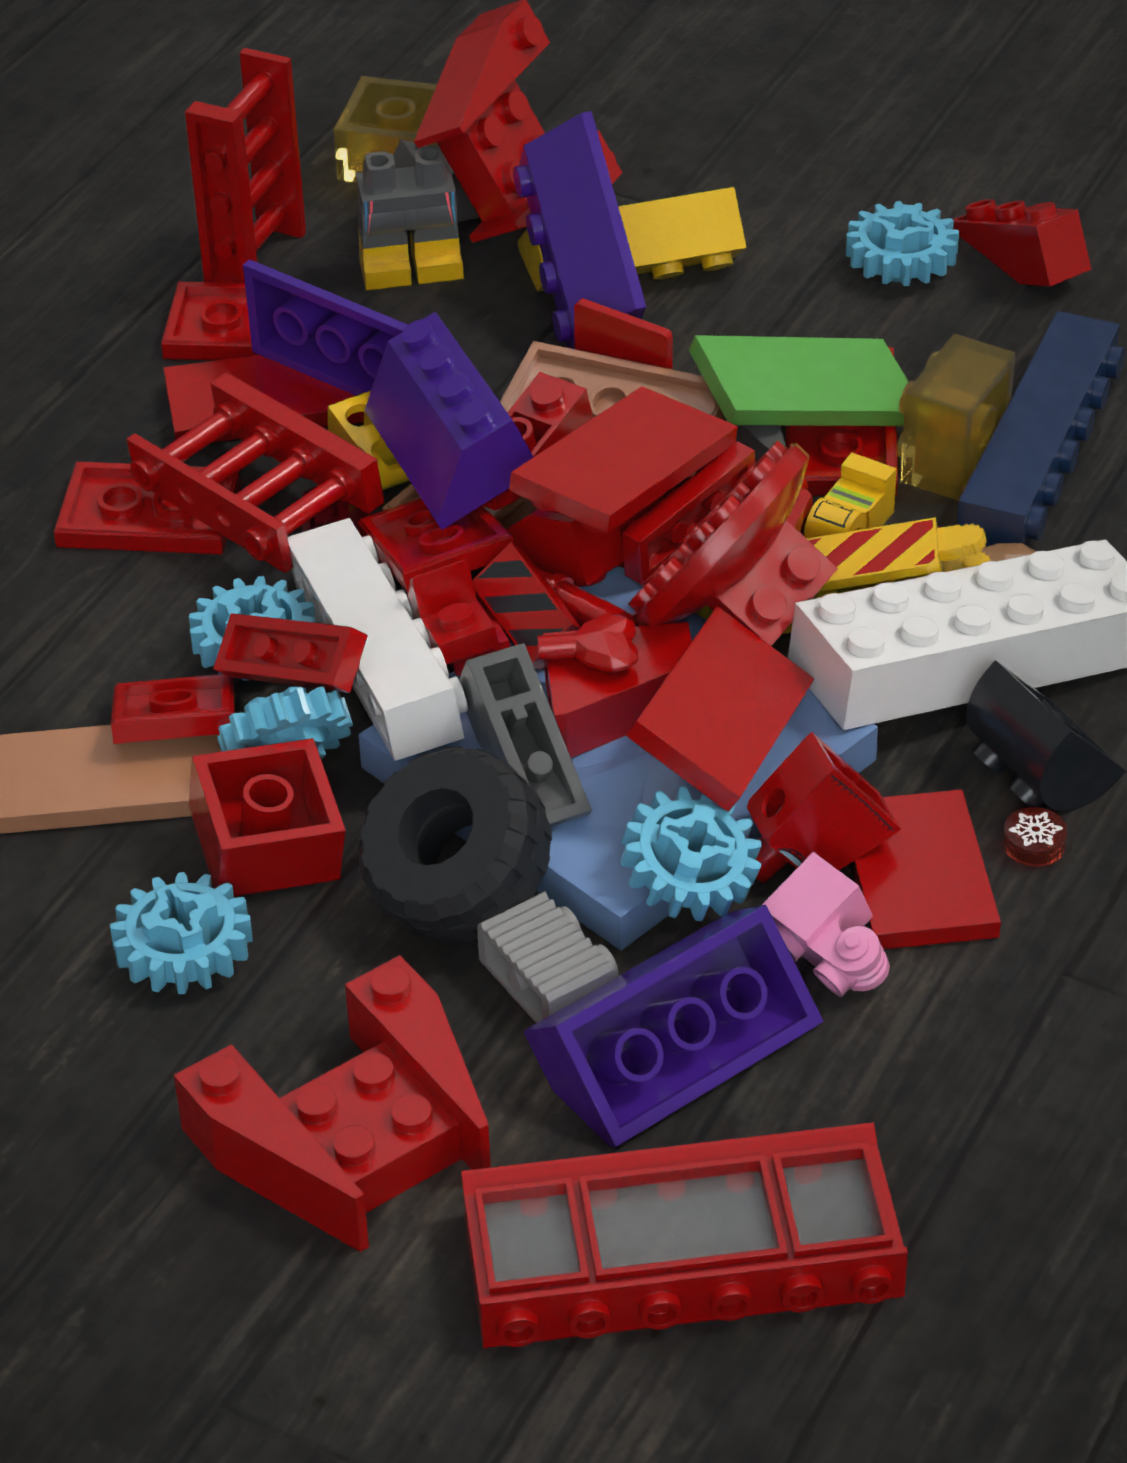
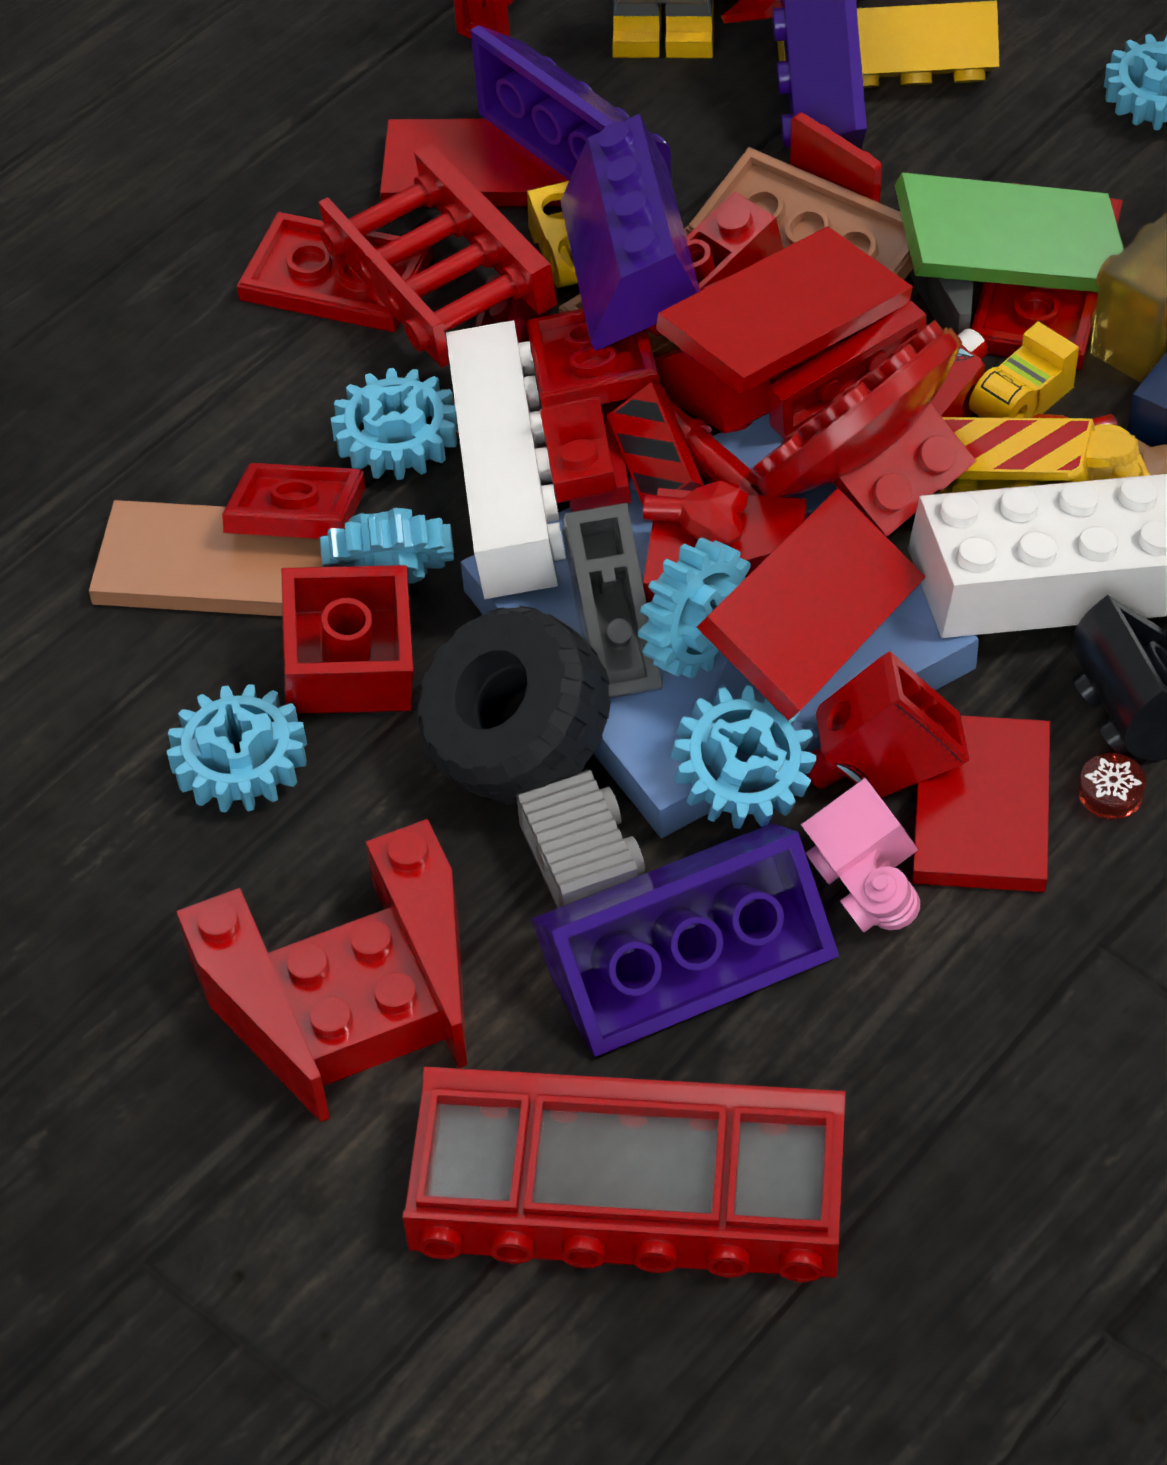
camera: 15 degrees right, 10 degrees up
red tile [161,282,259,360] -> none
red plate [213,613,368,693] -> none
none -> medium azure gear [638,538,751,679]

